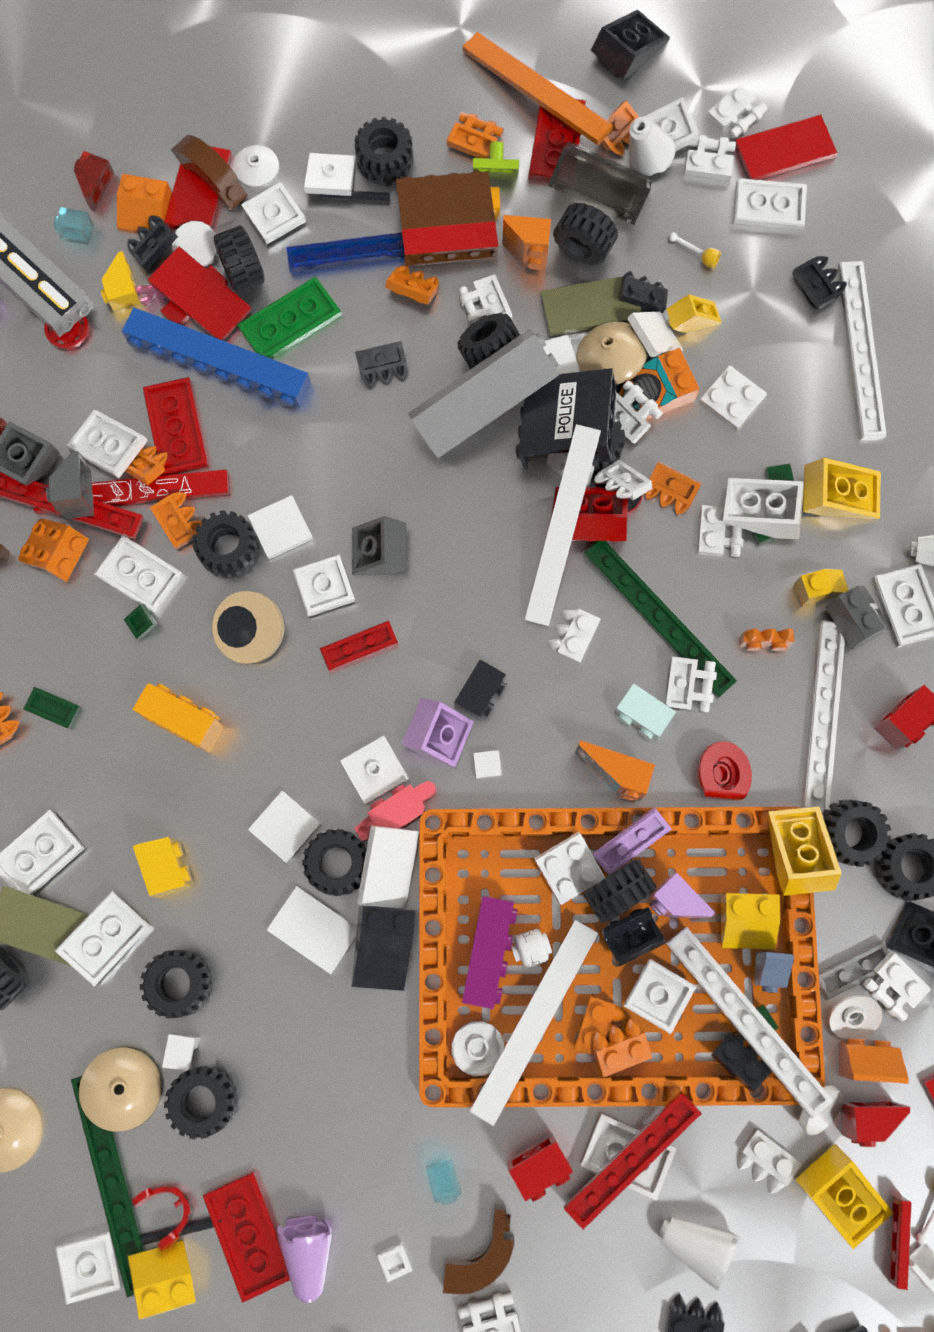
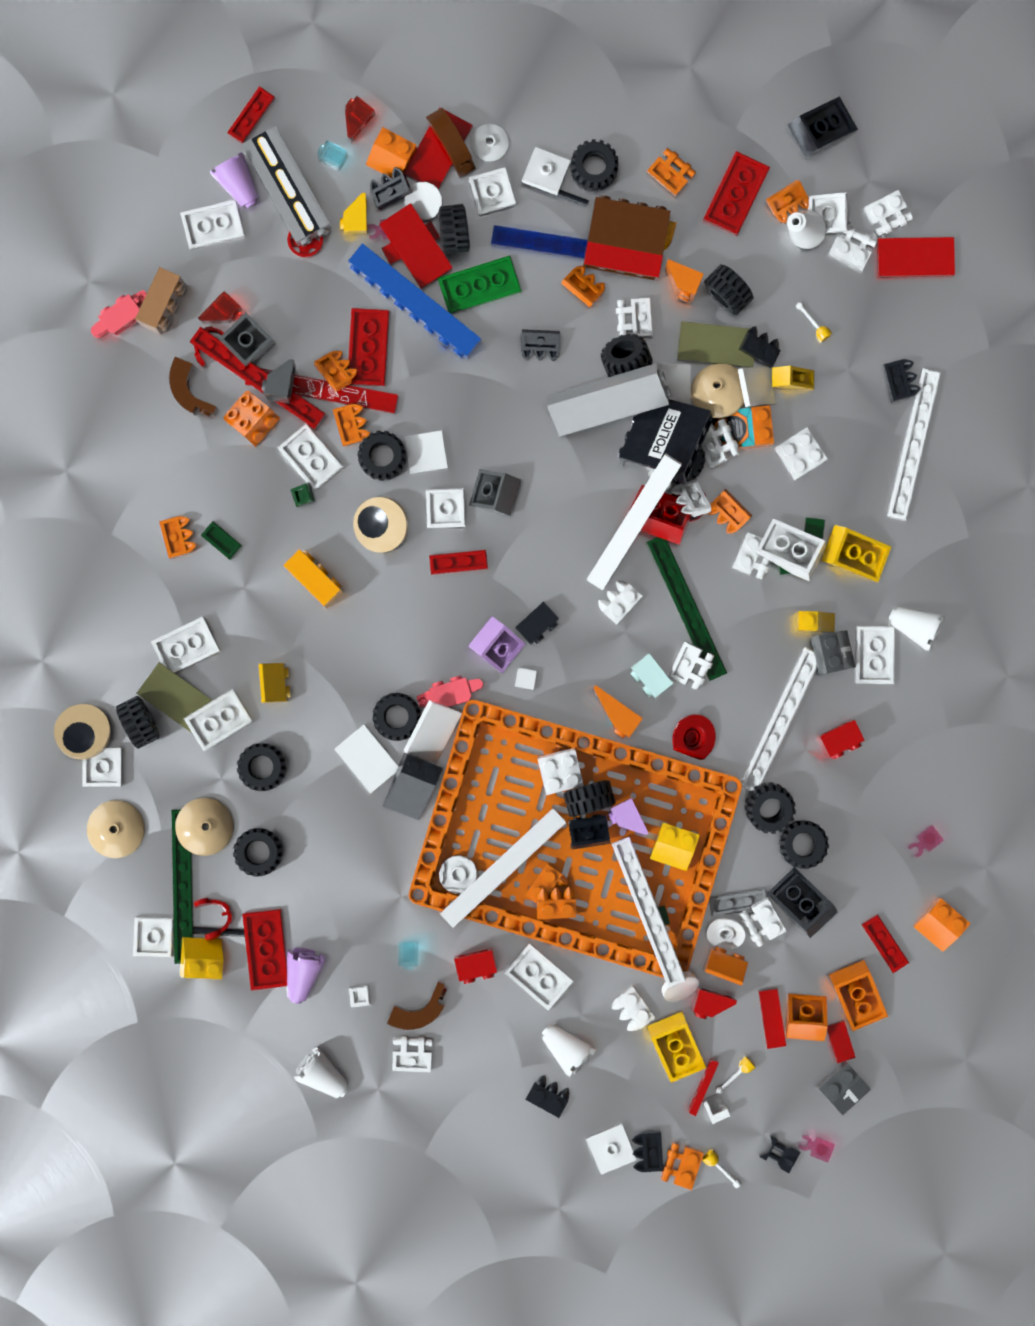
camera: 15 degrees right, 10 degrees up
white tile [66,409,148,478] -> none
white panel [162,1033,200,1071] -> none
white tile [248,791,321,863] -> none
white plate [340,736,409,806] -> none
orange tile [462,32,613,146] -> none
magenta brick [462,896,518,1010] -> none
lime tile [473,141,520,174] -> none
white head [511,929,552,968] -> none
clear smoke windscreen [548,141,652,225] -> none
red plate [564,1091,702,1230] -> none
lavender tile [592,807,671,875] -> none
white plate [623,959,696,1034] -> none
black plate [711,1031,772,1094] -> none
white tile [733,178,807,230] -> none
orange plate [739,628,794,651] -> none
sand blue slope [754,952,794,993] -> none
yellow slope [767,807,842,896] -> none

